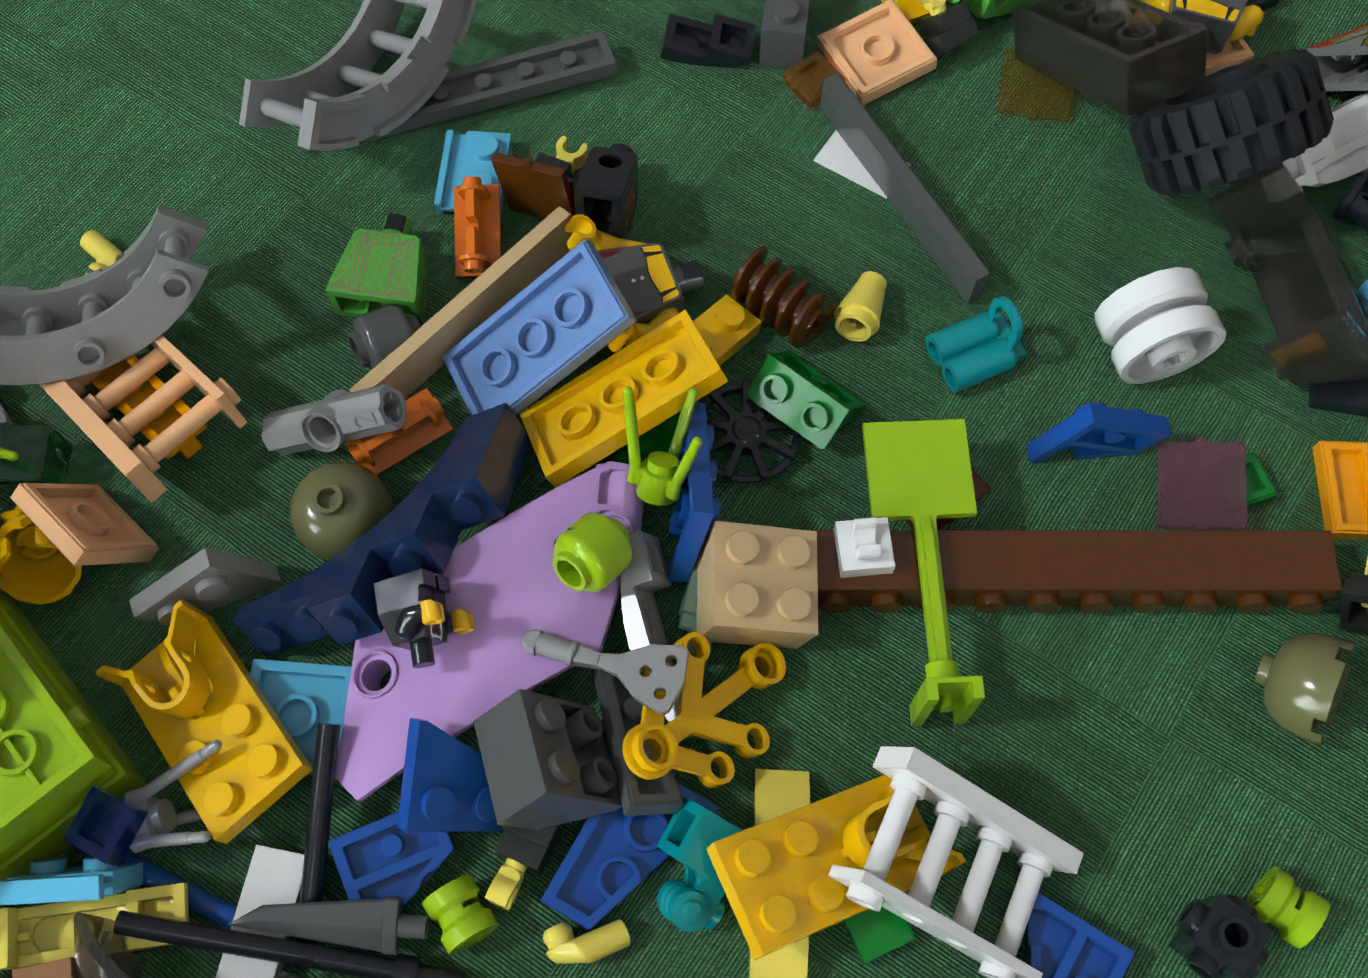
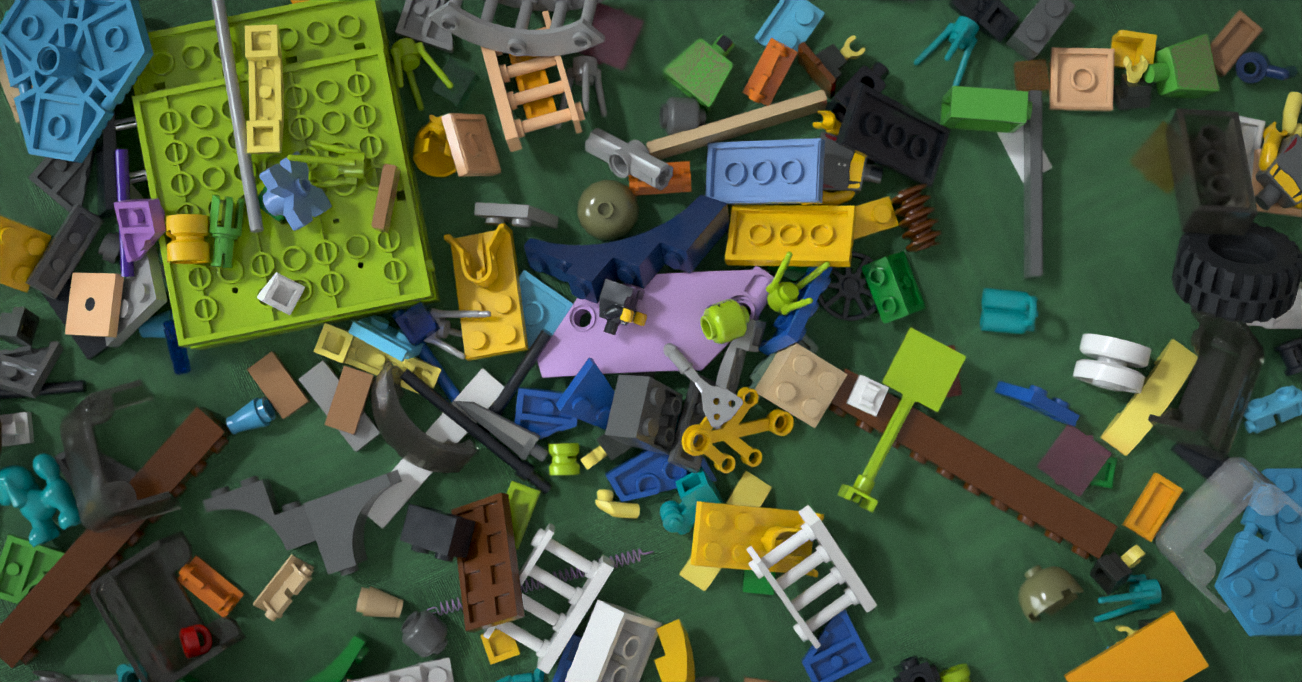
camera: 25 degrees right, 20 degrees up
light yellow cone [834,271,887,342] -> none
none -> light grey plant [555,56,607,130]
none -> clear pink piece [578,3,644,71]
none -> black tile [835,83,951,187]
none -> teal plant [914,16,980,86]
none -> bright green window [940,86,1032,133]
none -> light yellow slope [1100,339,1198,456]

